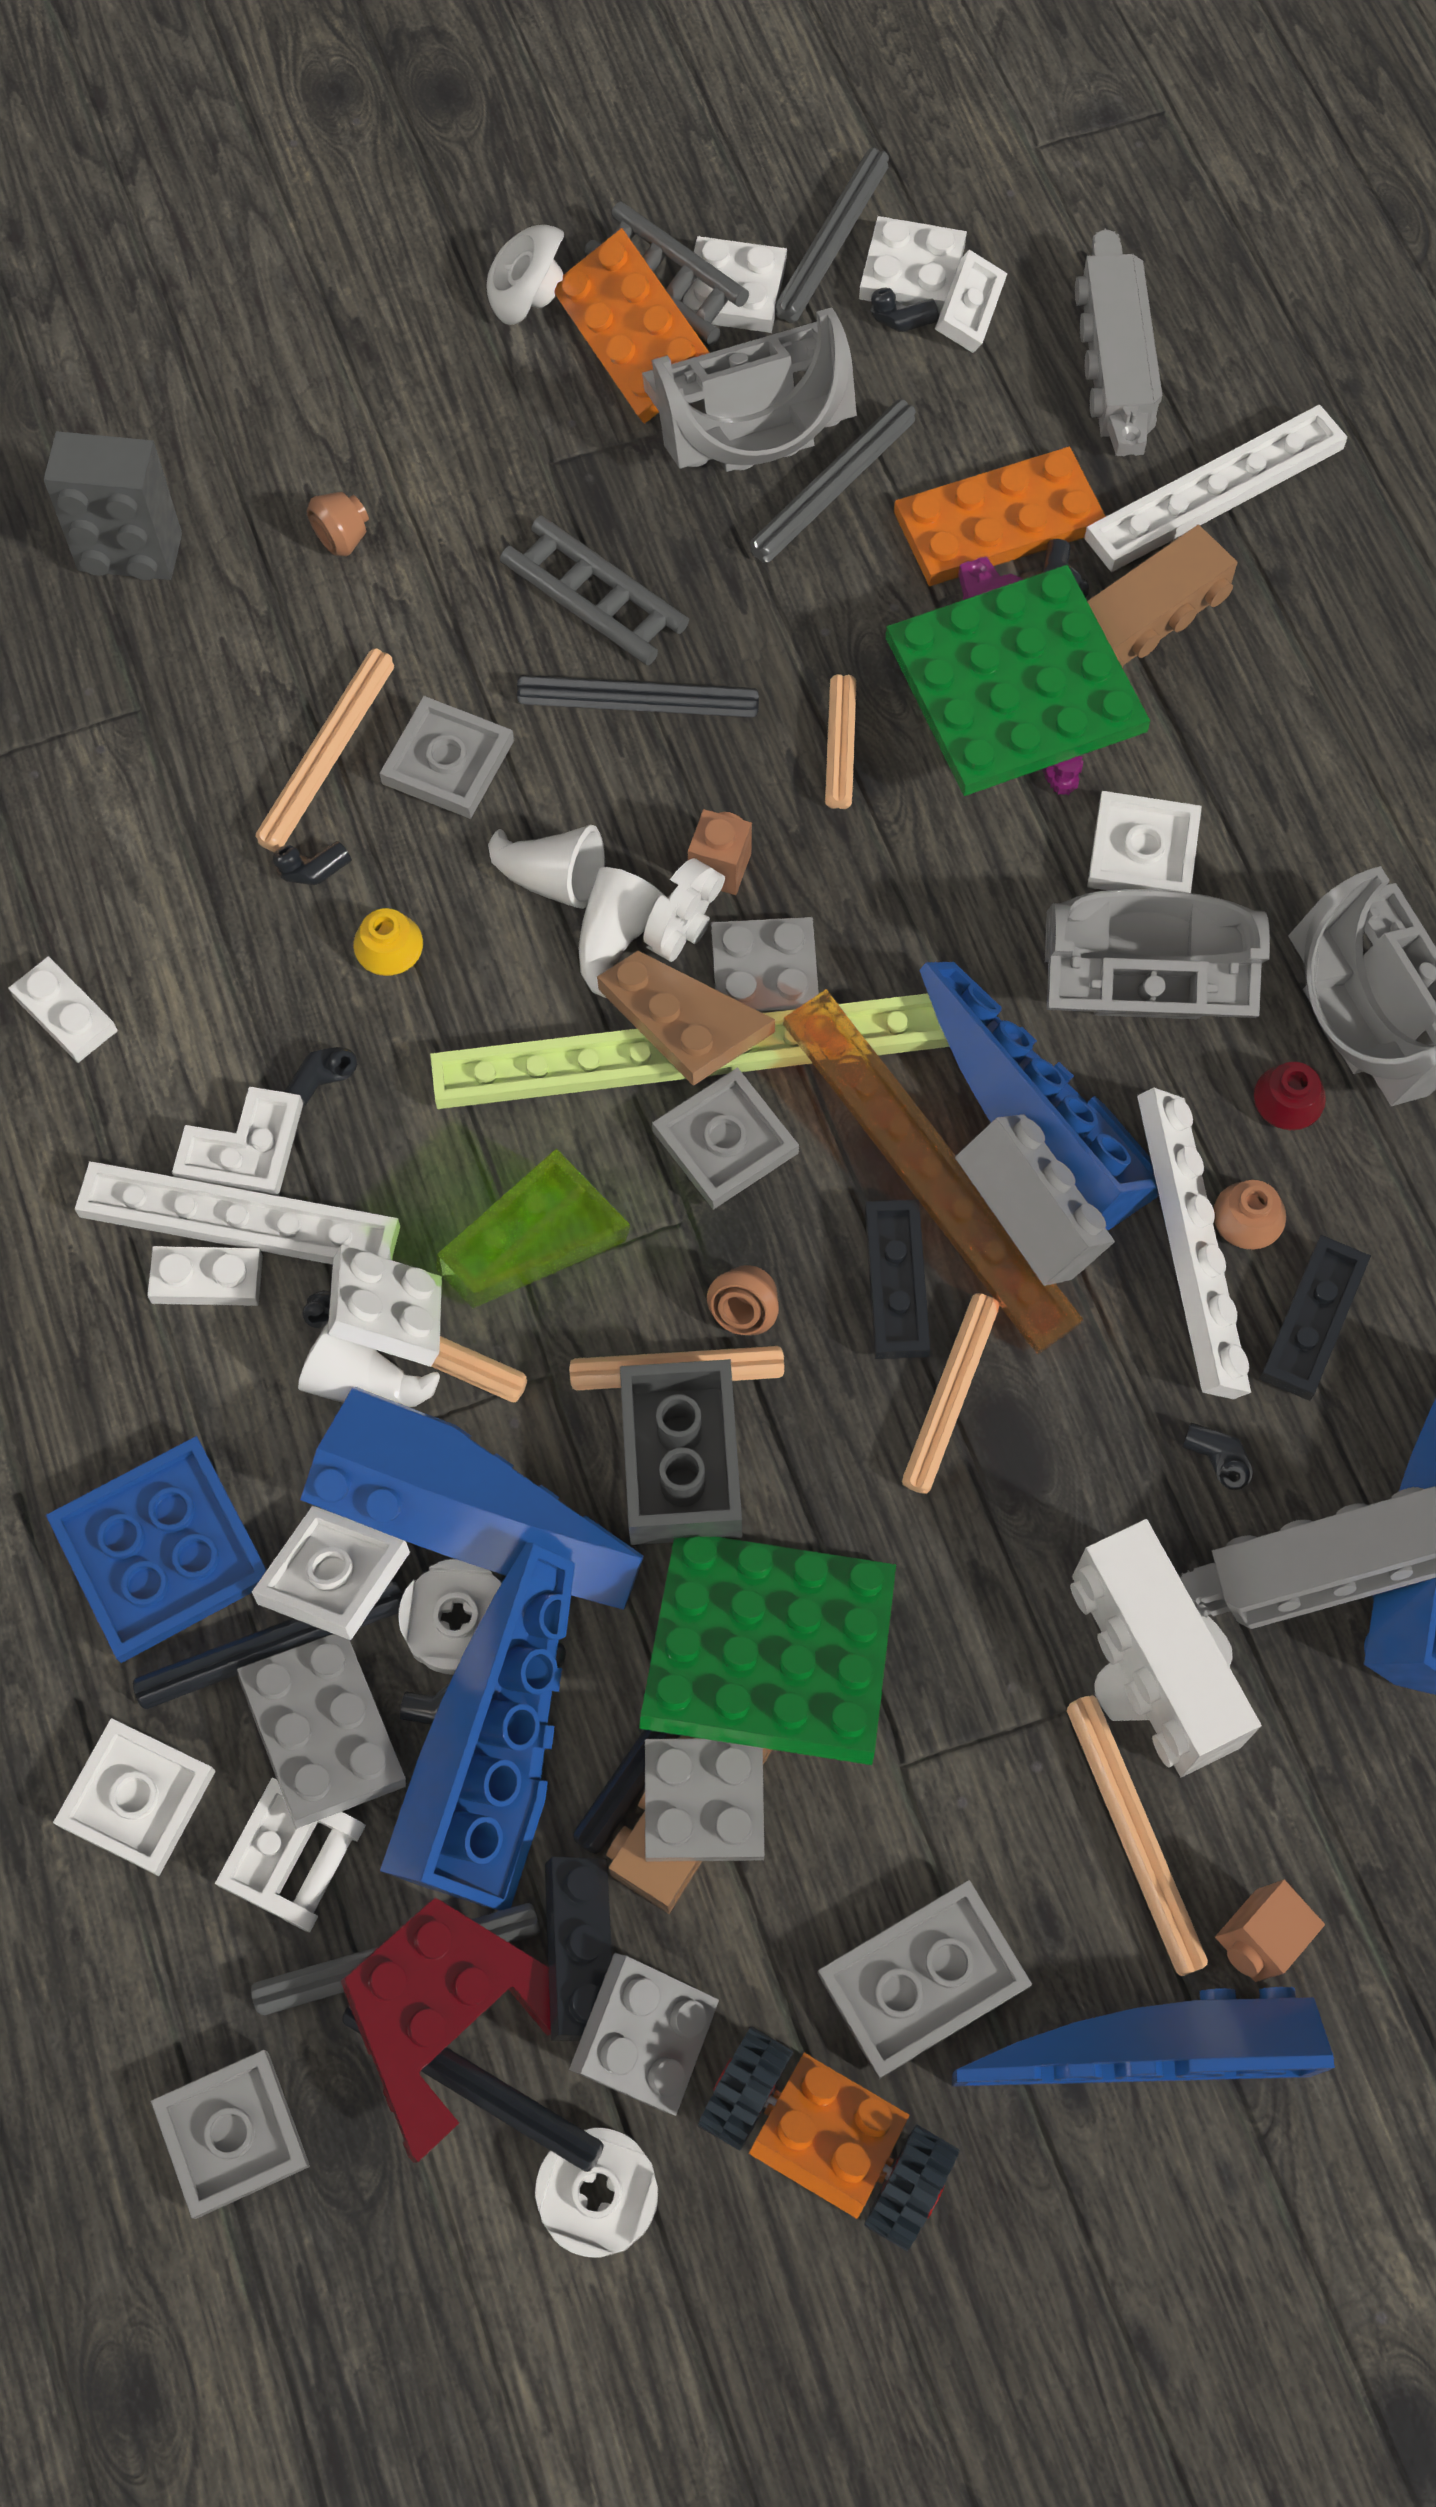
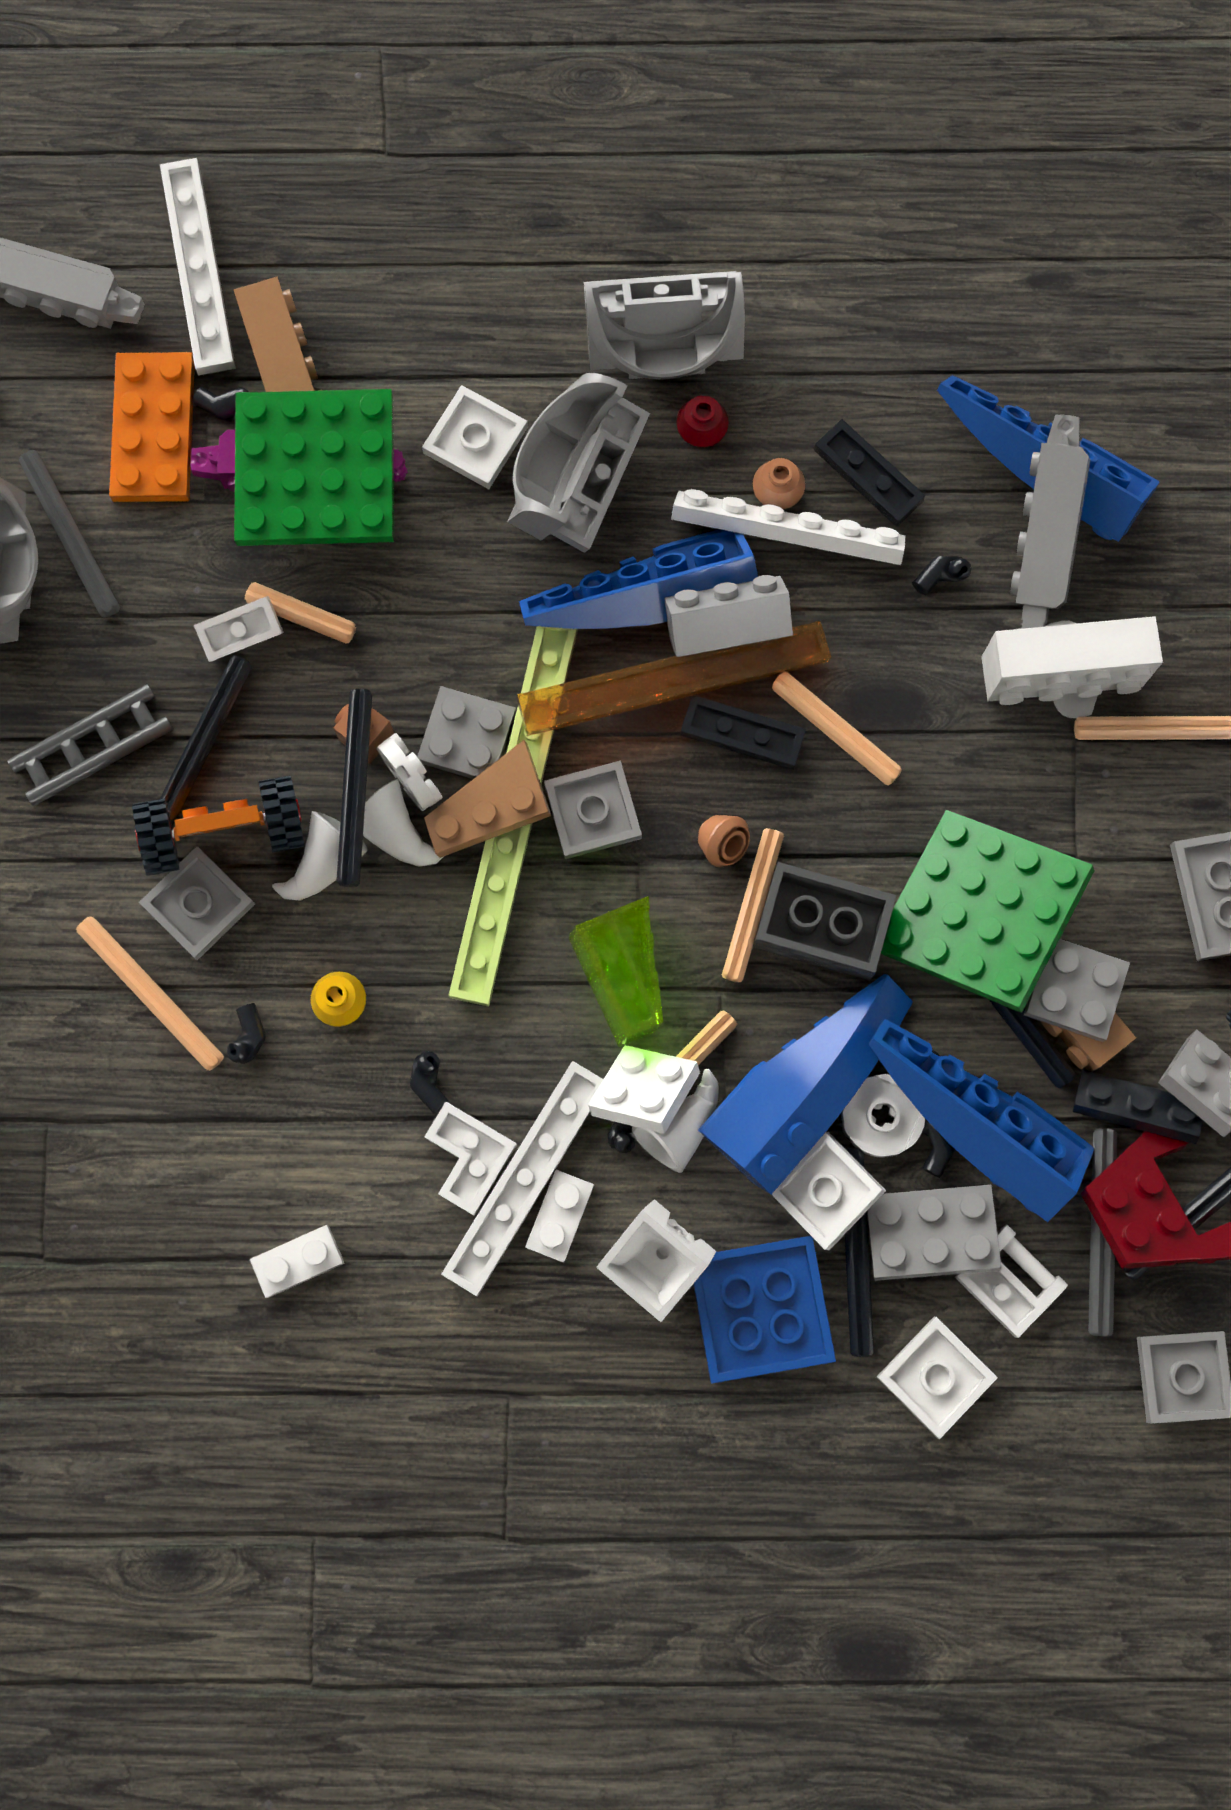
camera: 70 degrees left, 10 degrees up
none -> black plate [132,775,304,876]
none -> white plate [194,596,284,662]
none -> black axle [336,689,372,887]
none -> white brick [596,1199,716,1322]

